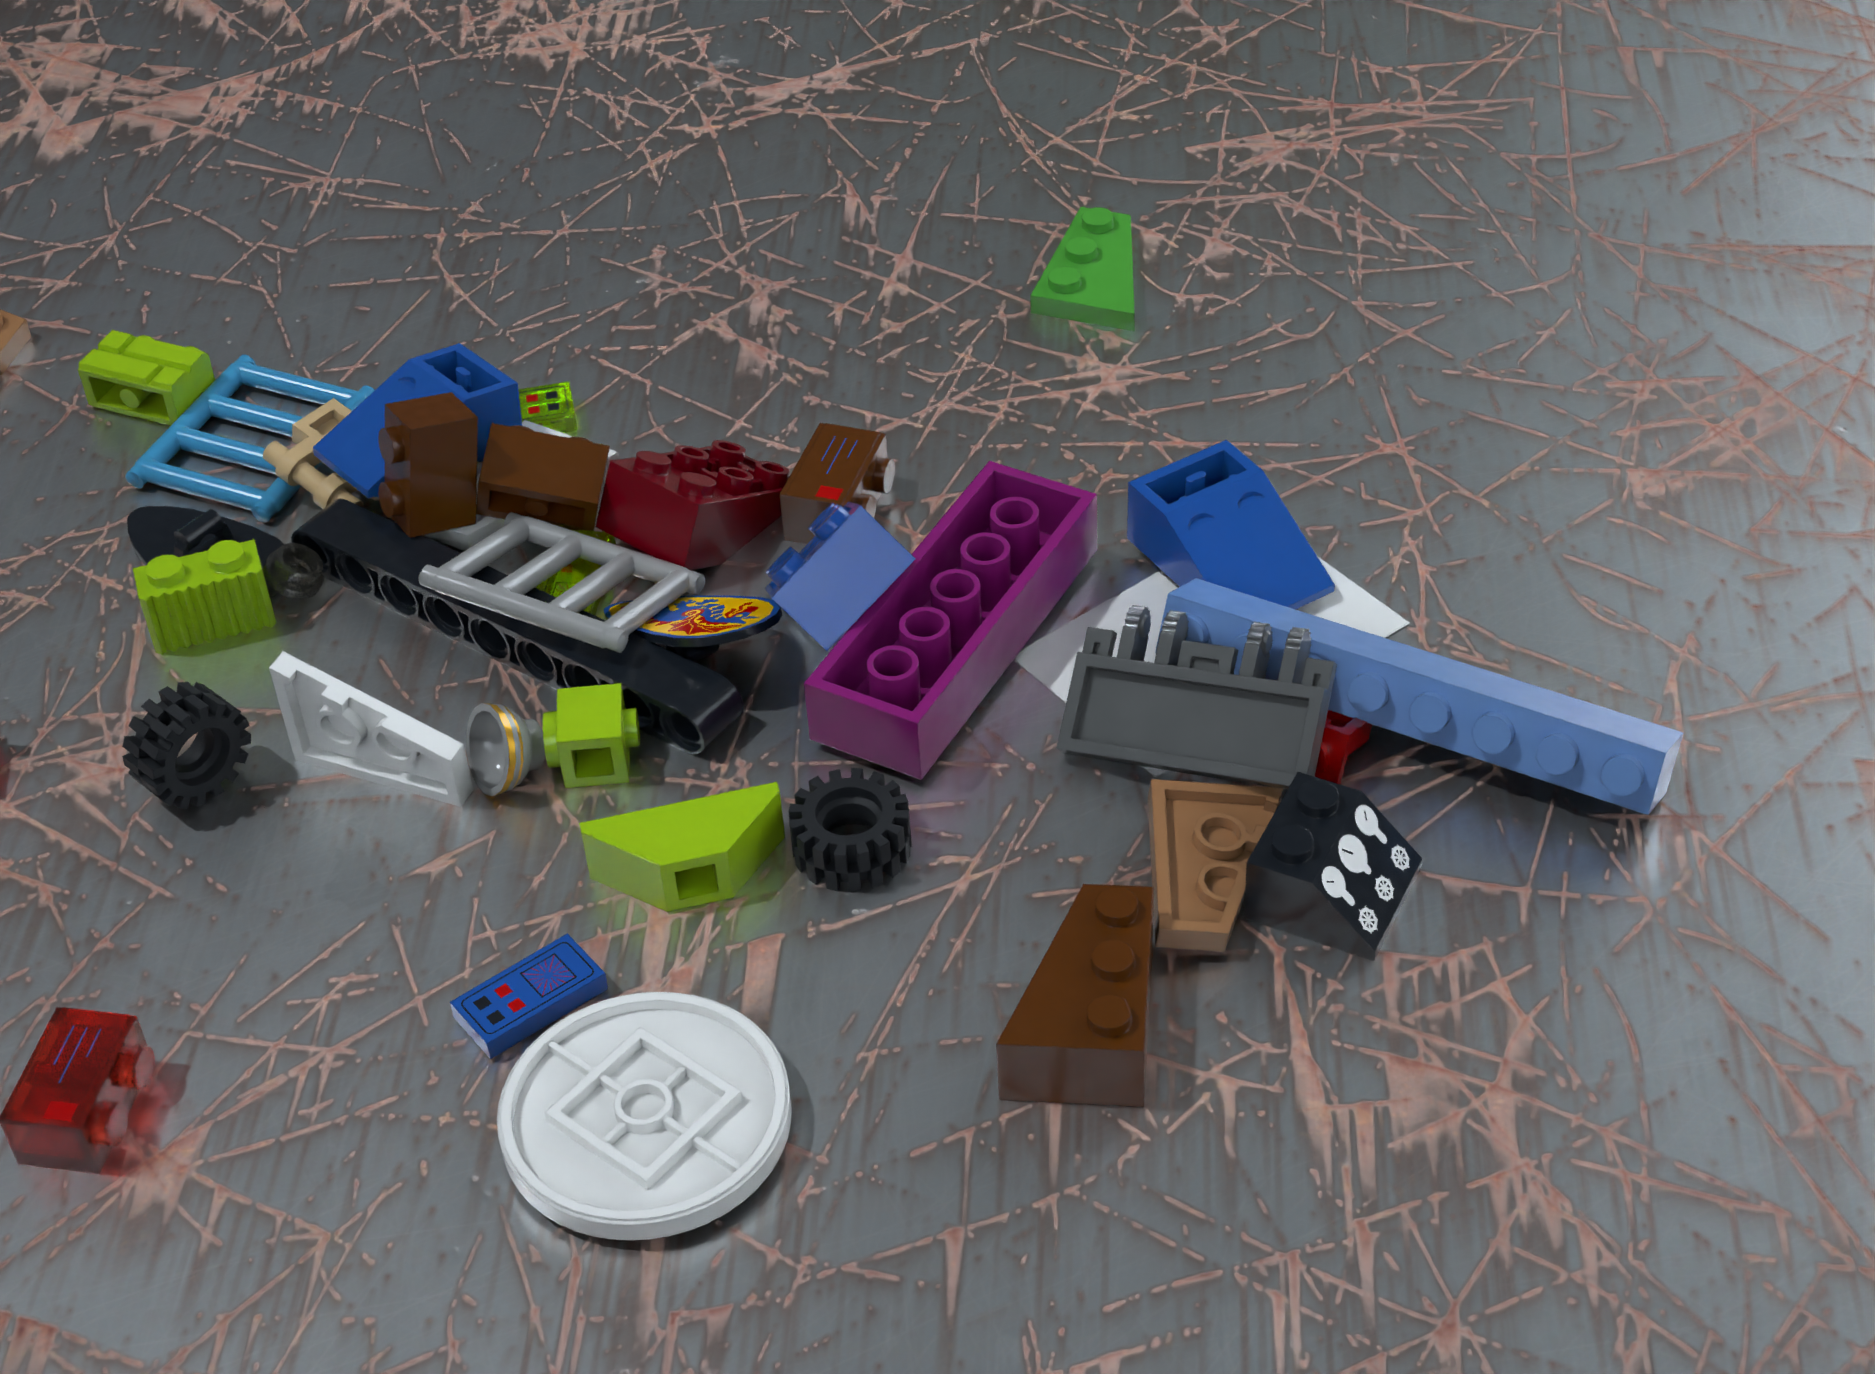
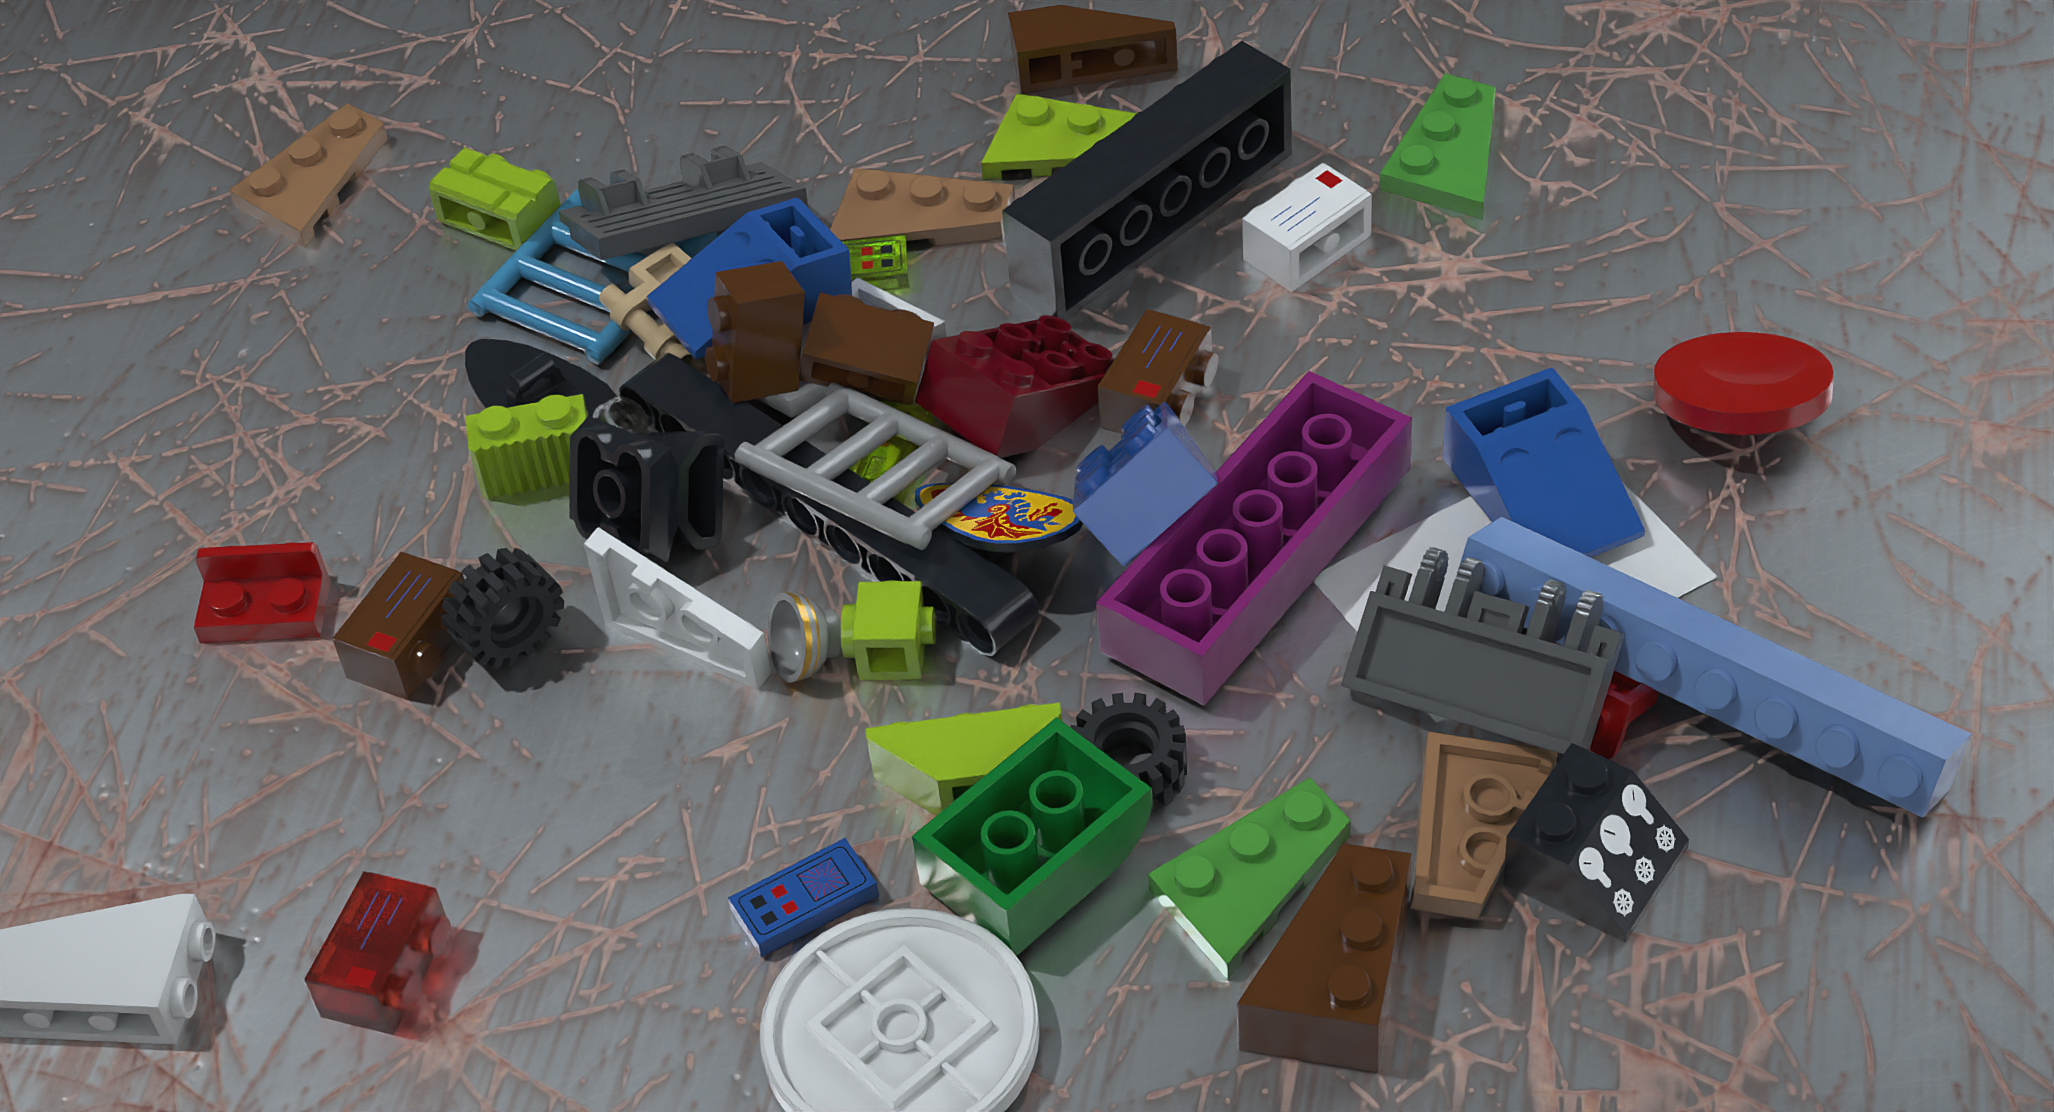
camera: 10 degrees right, 5 degrees up
none -> reddish brown brick [332,552,465,700]
none -> dark grey hinge [559,145,808,260]
none -> black piece [569,416,724,562]
none -> medium nougat wing [830,168,1015,252]
none -> green brick [912,717,1152,956]
none -> lime wing [981,93,1137,179]
none -> black brick [1002,41,1292,321]
none -> reddish brown slope [1008,5,1178,94]
none -> bright green wing [1148,778,1351,980]
none -> white brick [1242,163,1372,292]
none -> red piece [1653,332,1834,435]

